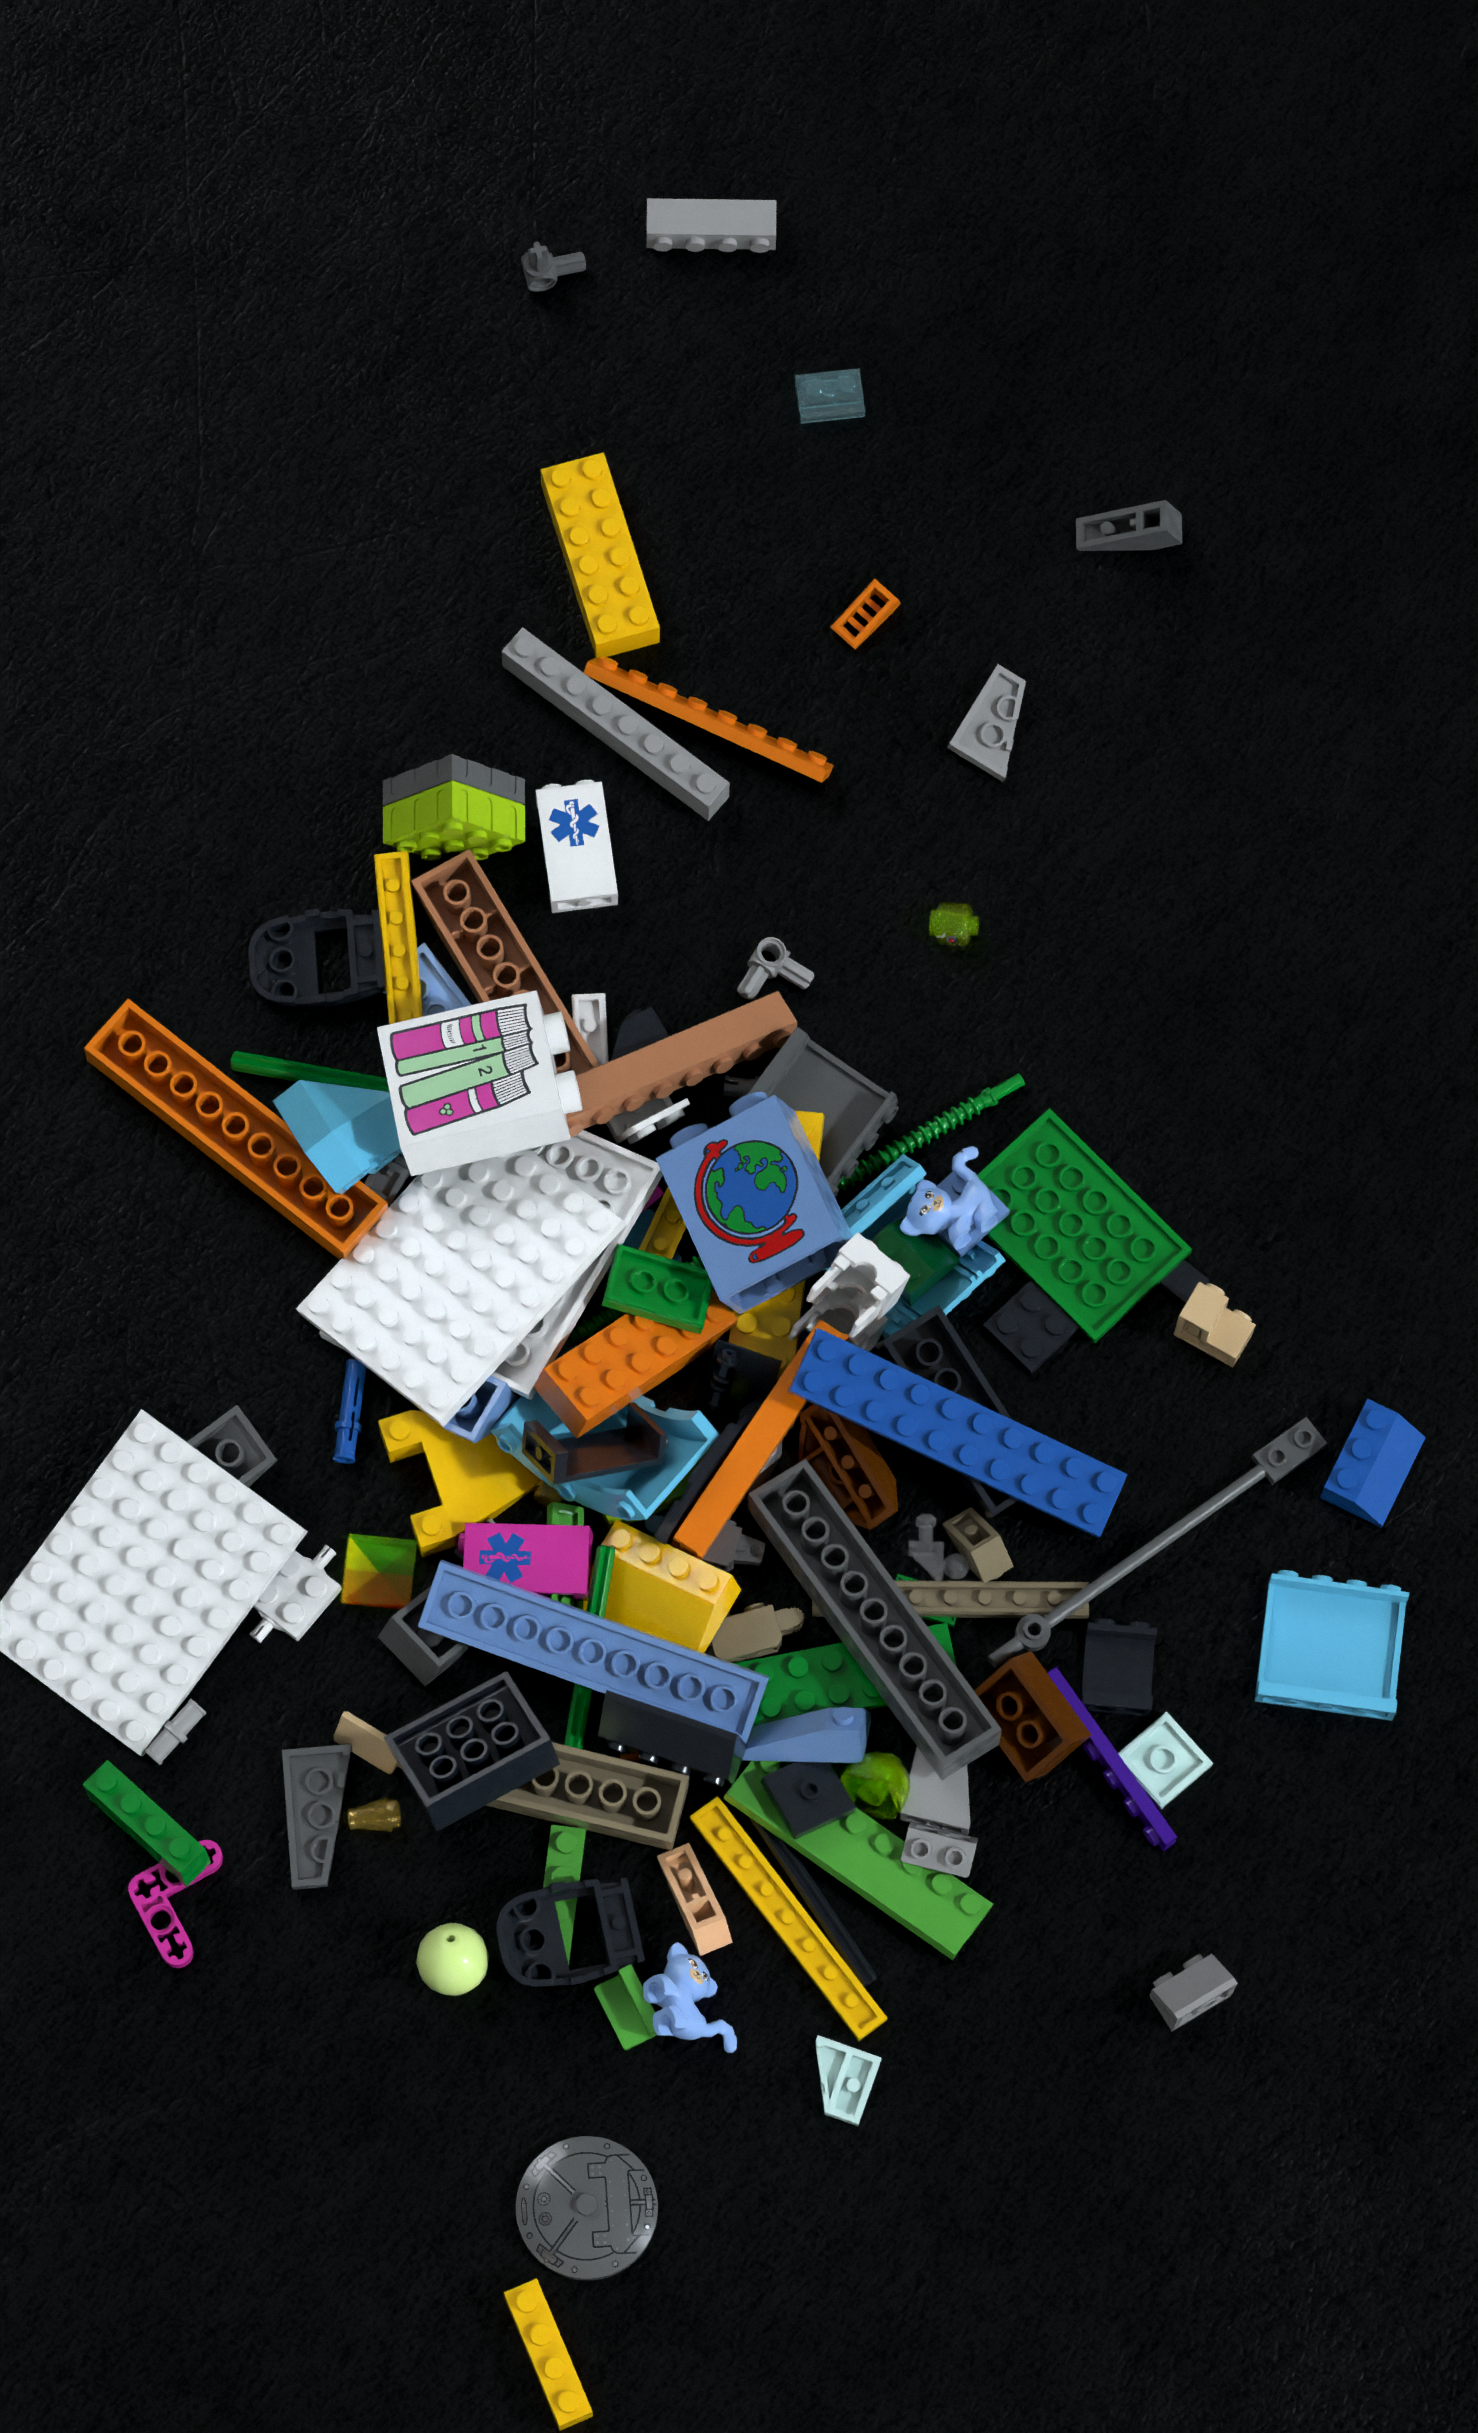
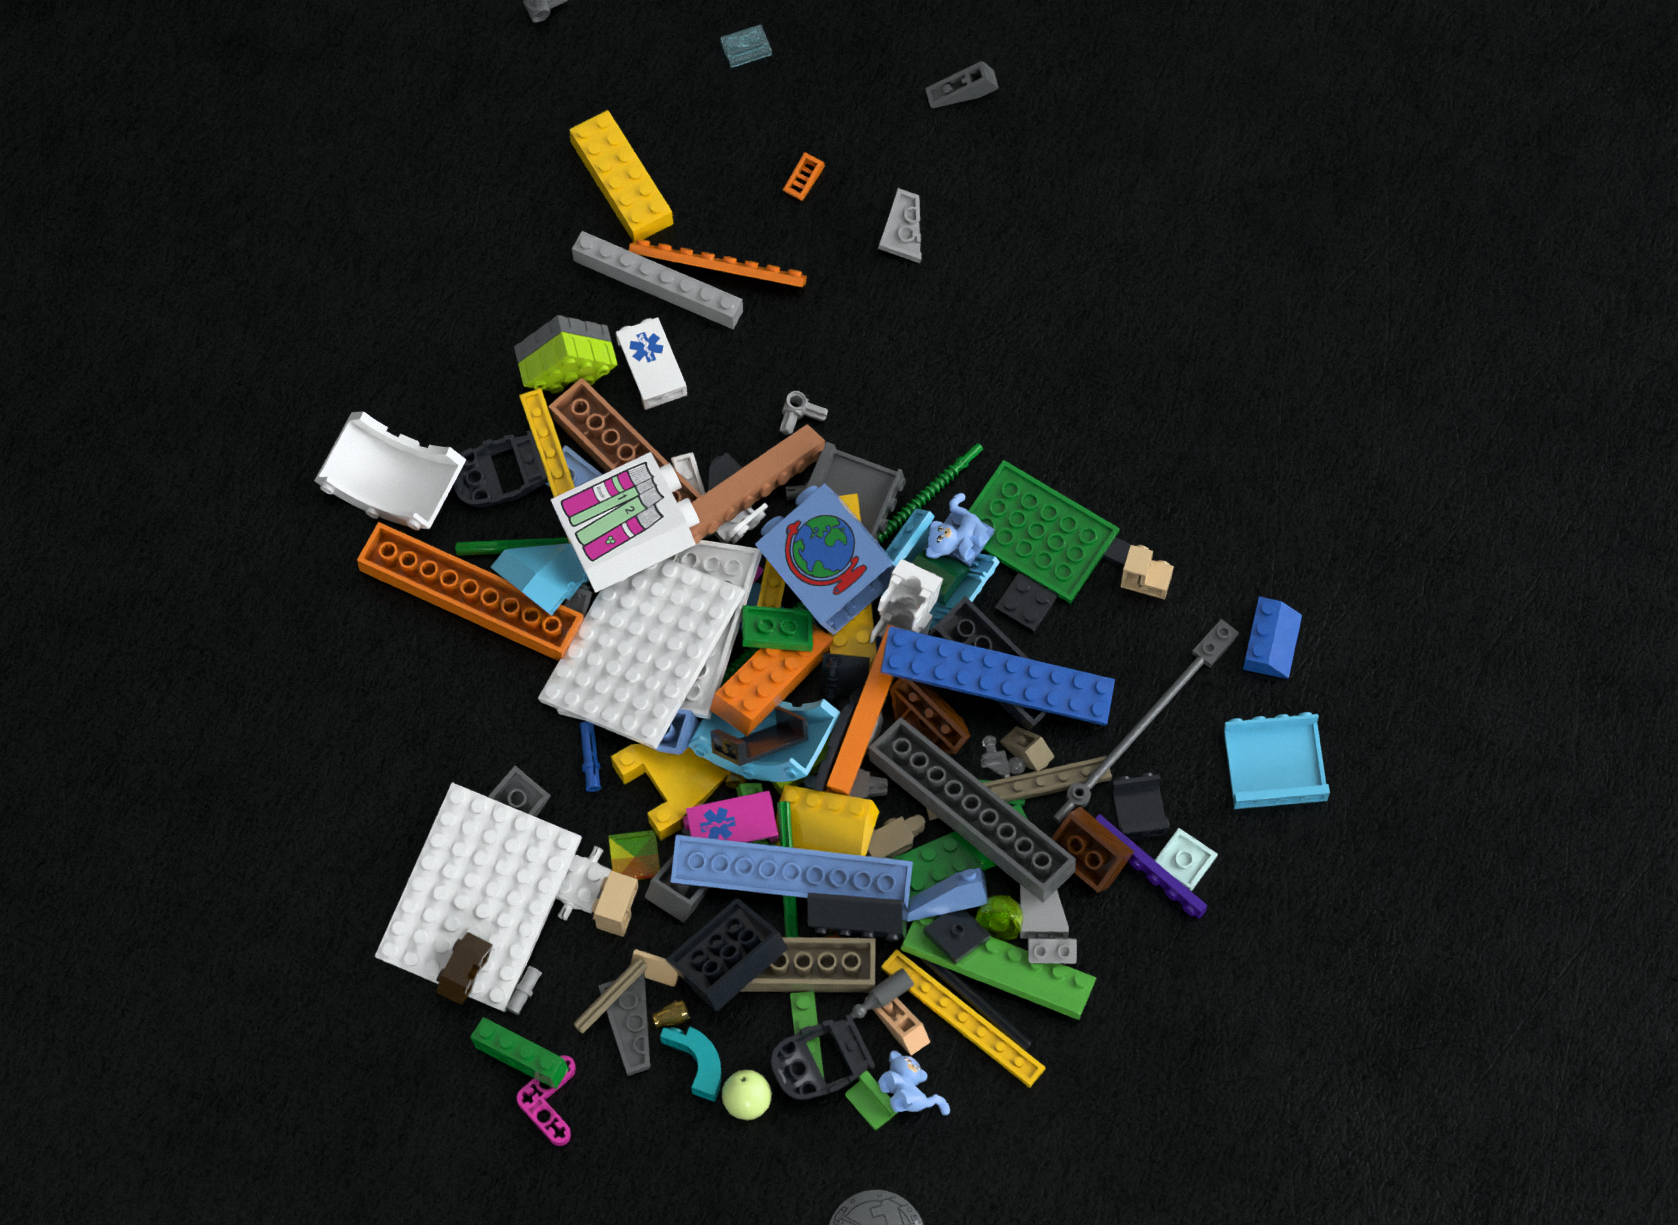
camera: 10 degrees left, 5 degrees down
light aqua wing [815,2035,882,2126] -> none
clear neon green head [929,902,979,947] -> none
light grey slope [1149,1954,1237,2031] -> none
none -> white panel [314,412,466,530]
none -> dark brown brick [436,932,493,1005]
none -> dark tan axle [574,958,647,1033]
none -> tan brick [592,871,639,937]
none -> teal arch [660,1027,721,1102]
none -> dark grey wheel [850,968,914,1019]

